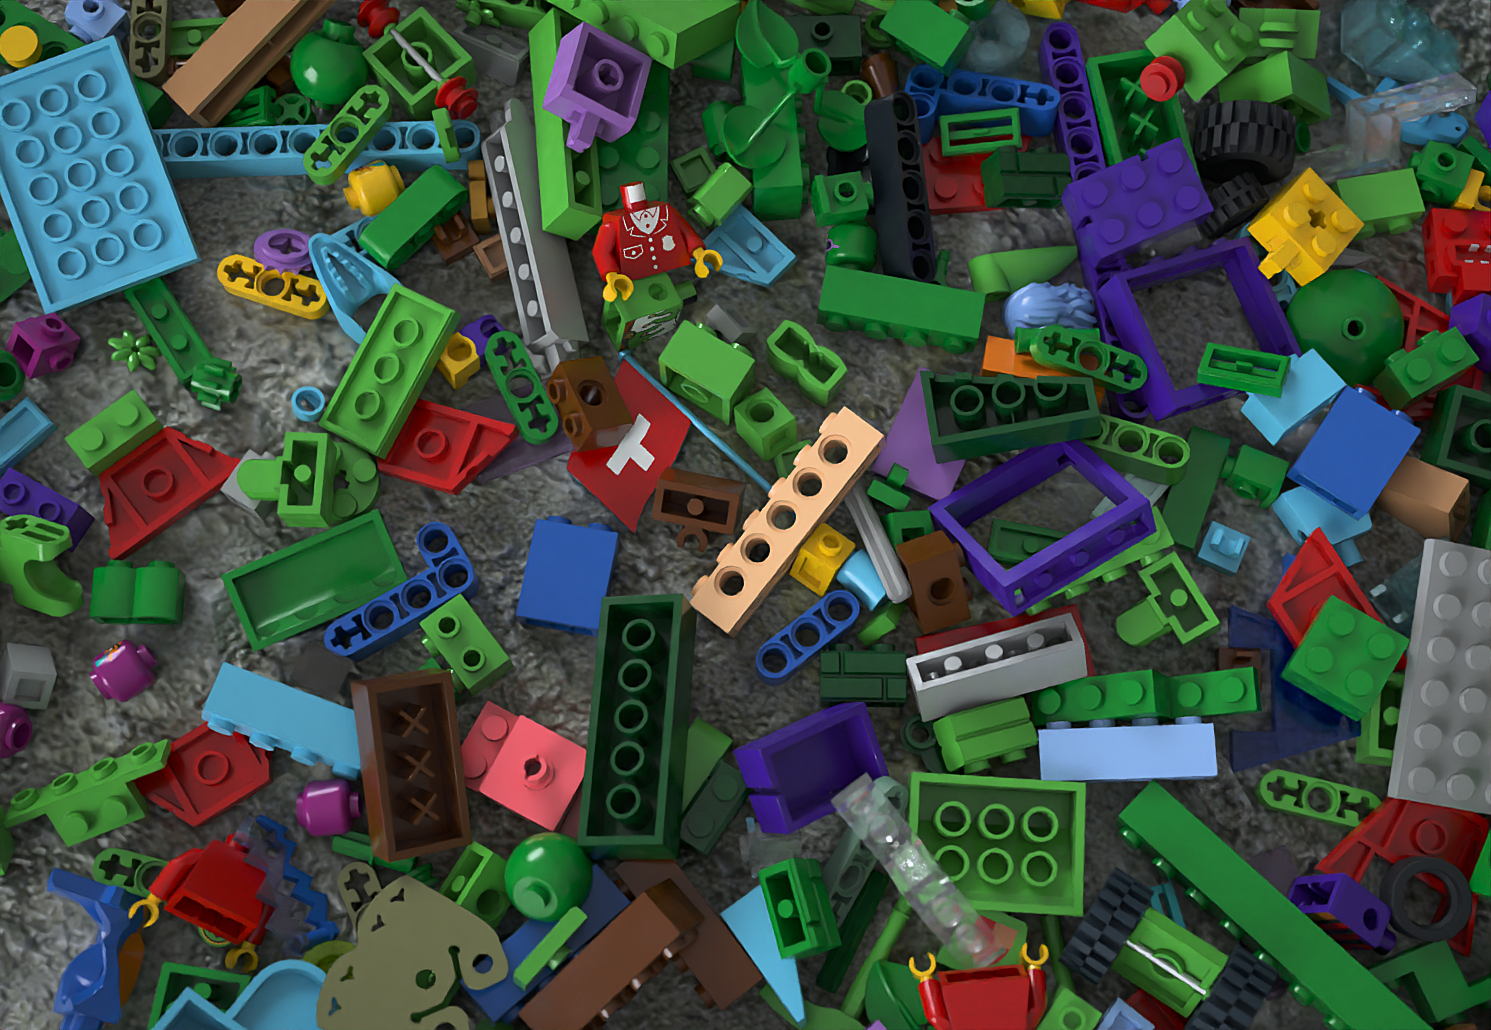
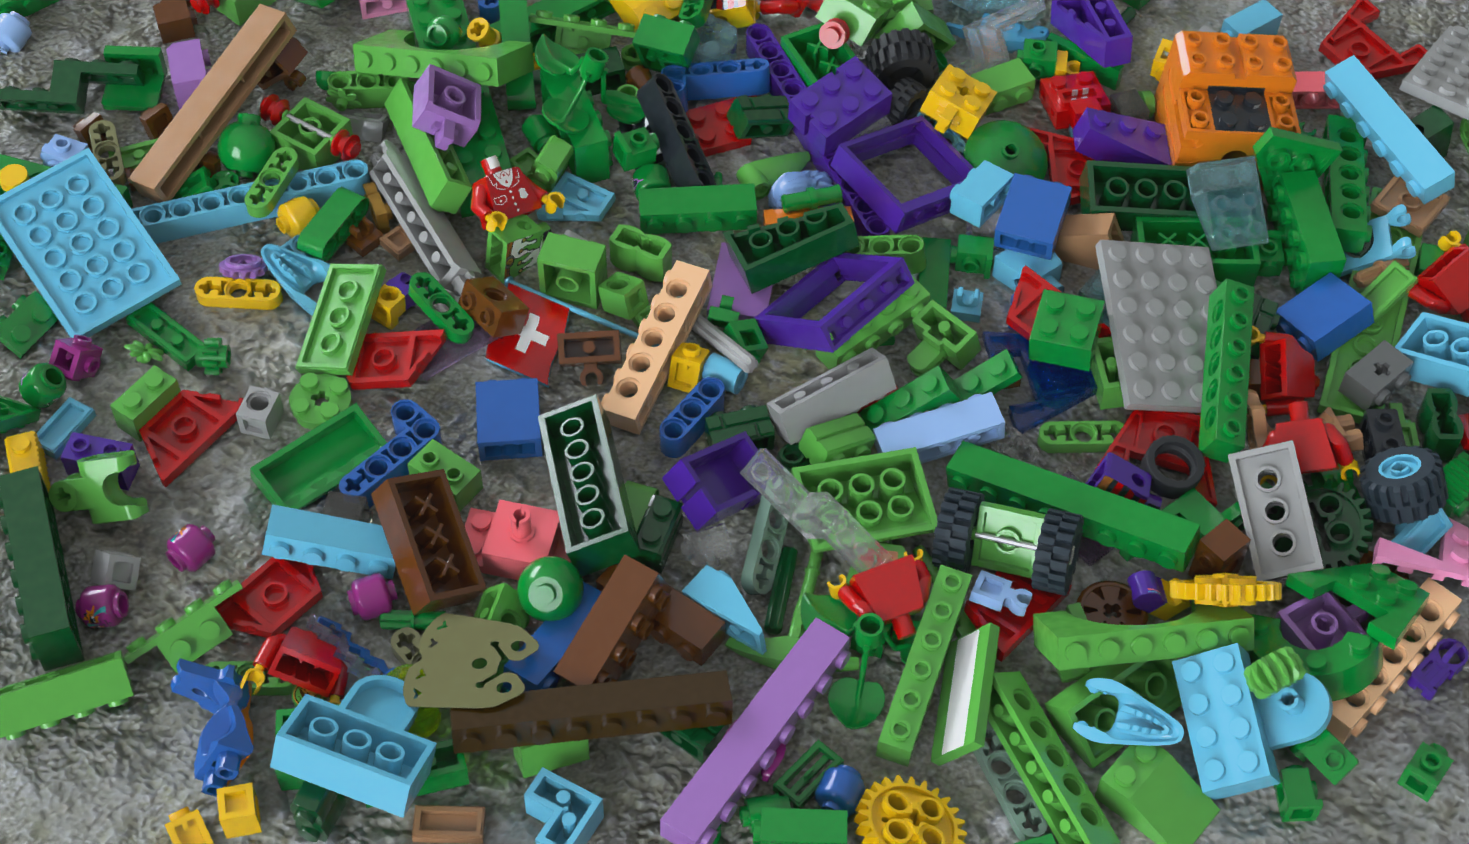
camera: 15 degrees left, 20 degrees down
green brick [90,560,186,625] -> none
bright green brick [237,432,337,528] -> none
medium azure hinge [291,386,325,422] -> none
bright green tile [432,108,461,164] -> none
bright green plate [513,906,588,992] -> none
green brick [757,858,842,960] -> none
bright green tile [856,599,906,646] -> none
reddish brown brick [895,530,973,635] -> none
green tile [939,107,1022,158] -> none
green beam [1030,325,1147,394] -> none
green tile [1197,342,1292,398] -> none
green brick [1372,326,1480,411] -> none

